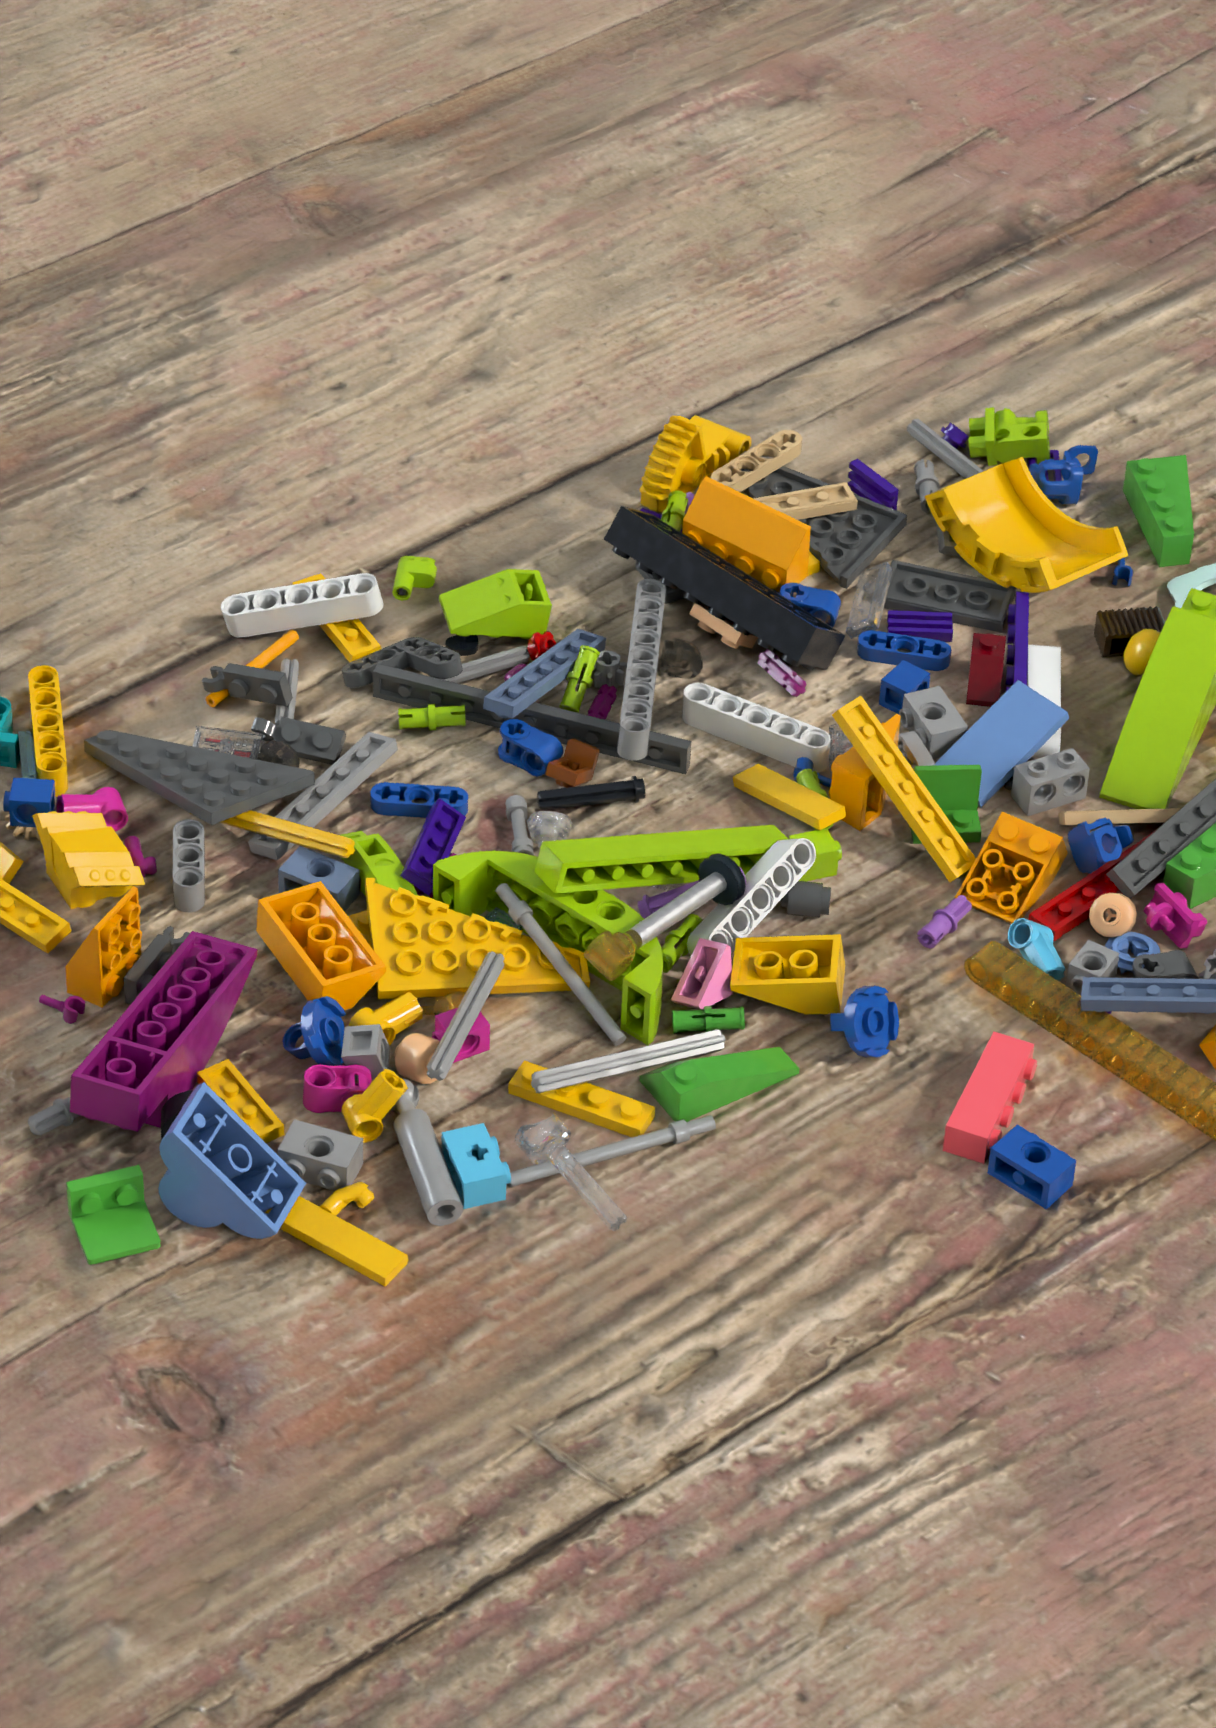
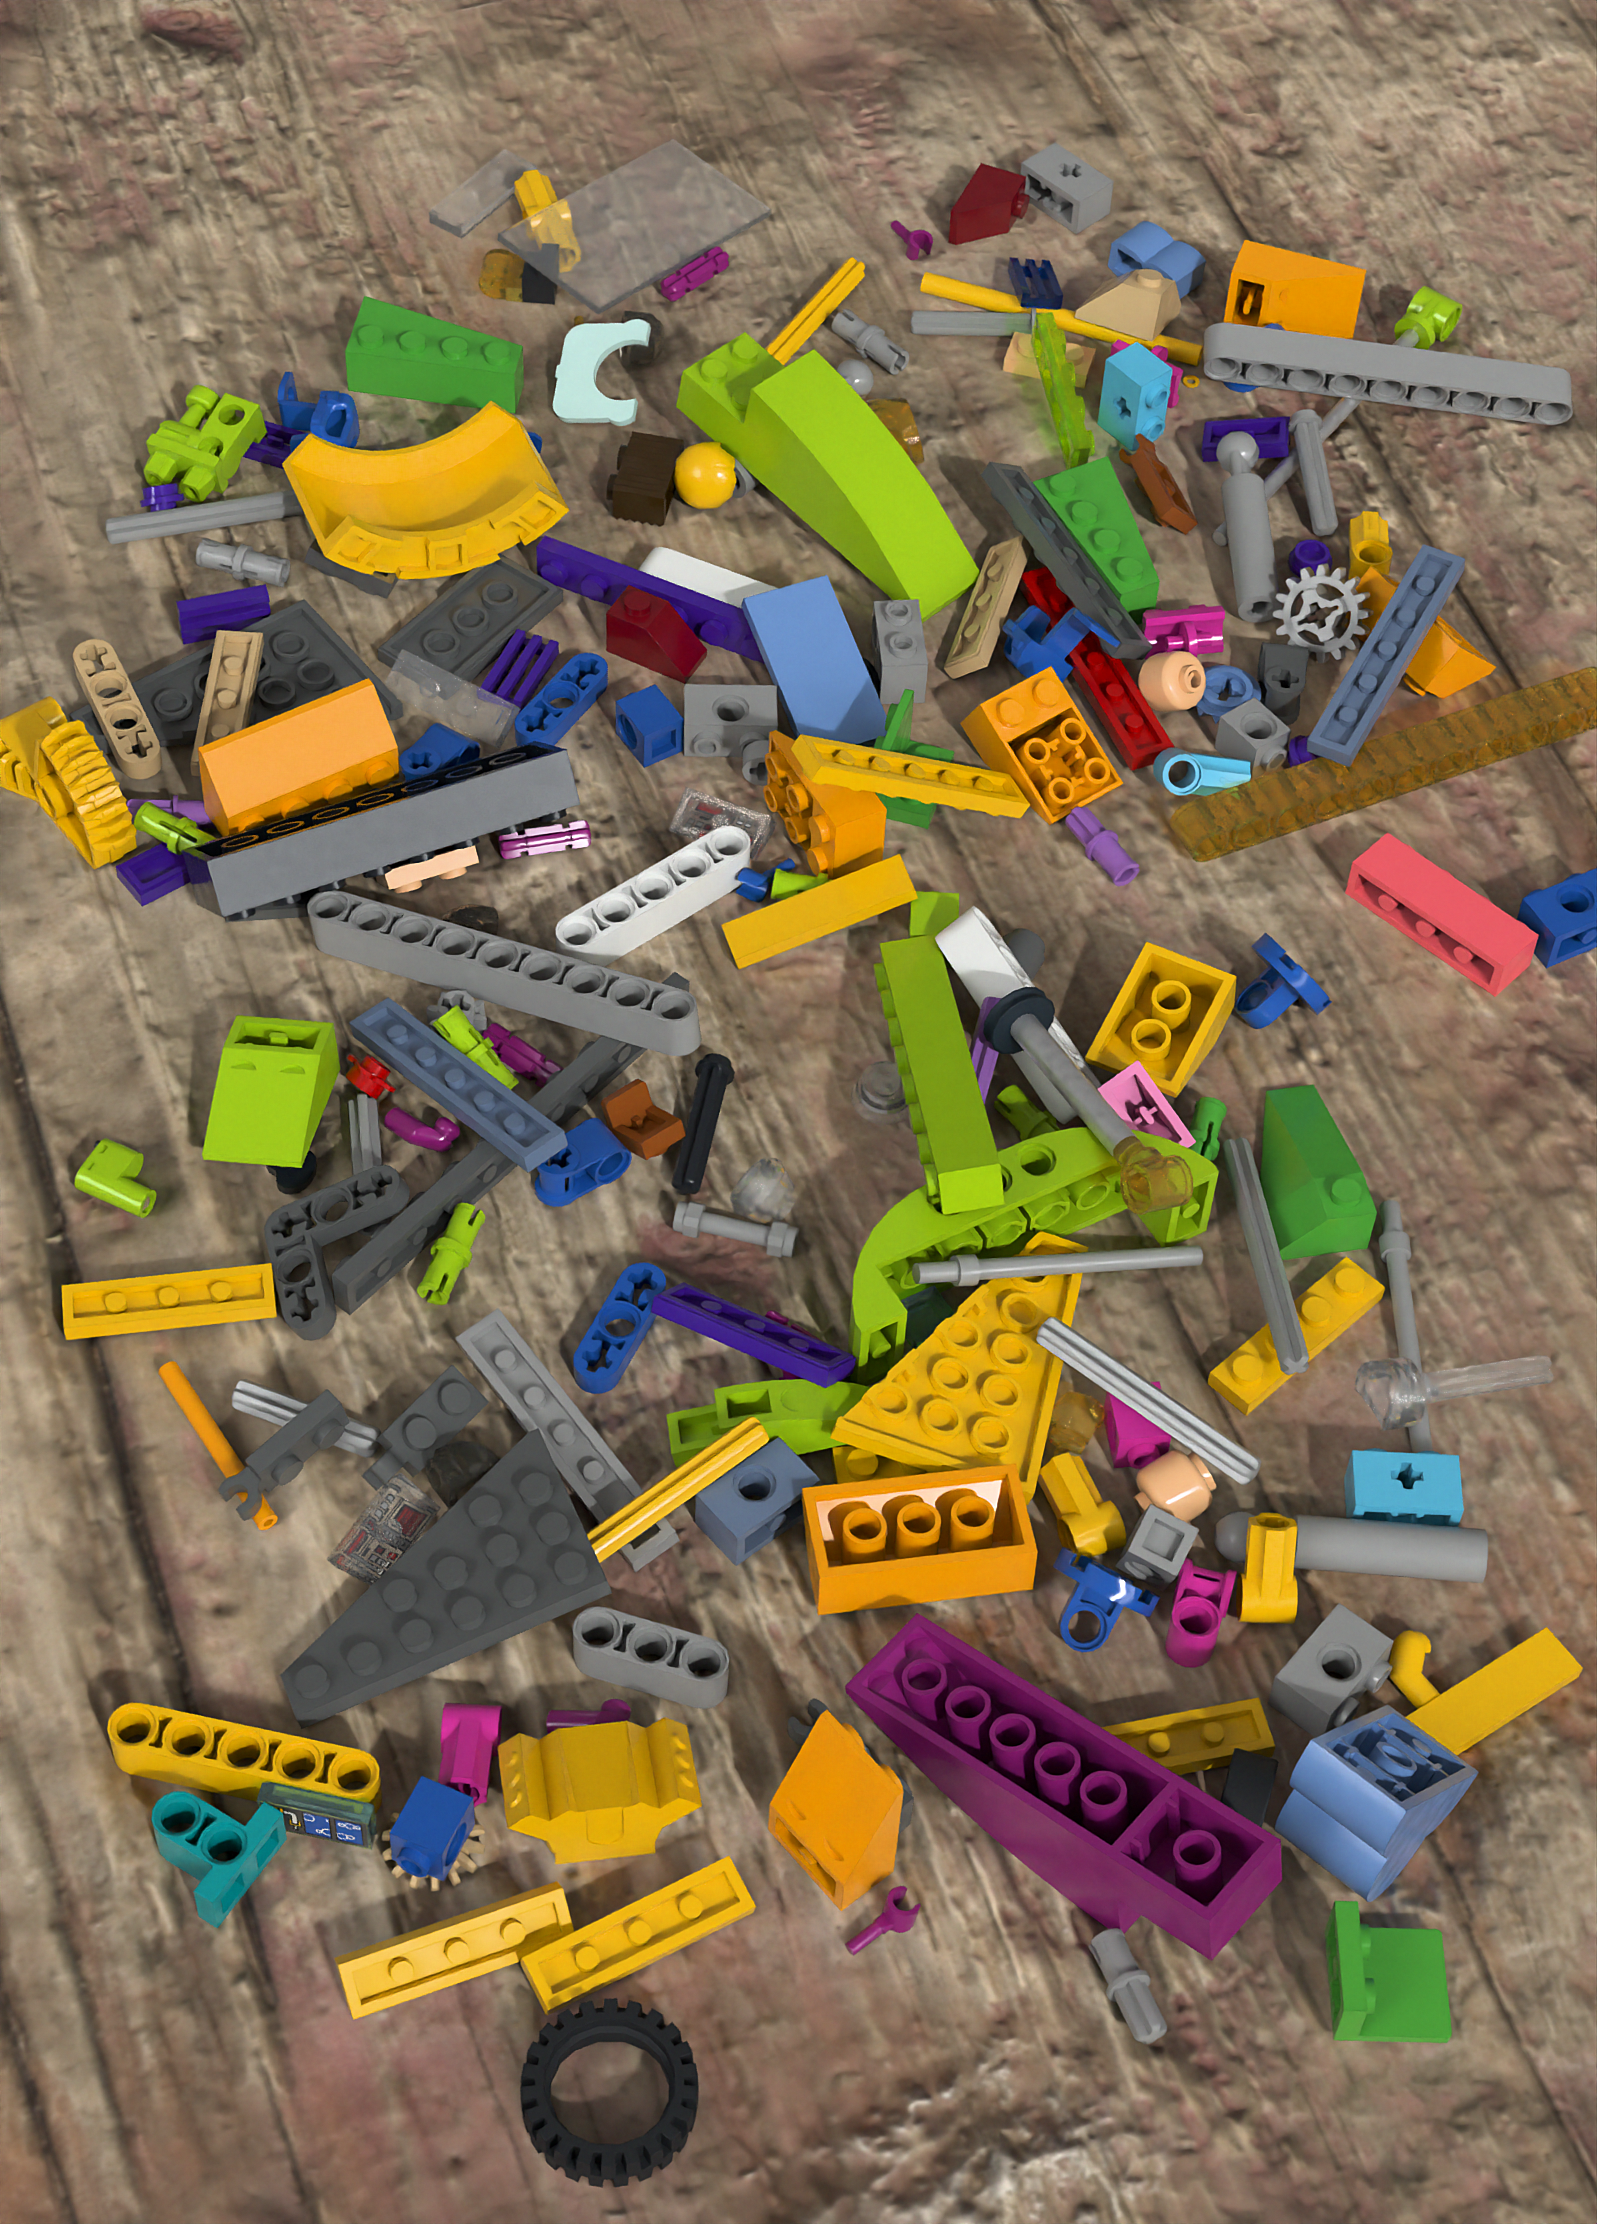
camera: 70 degrees left, 10 degrees up
white beam [221,573,384,638] -> none

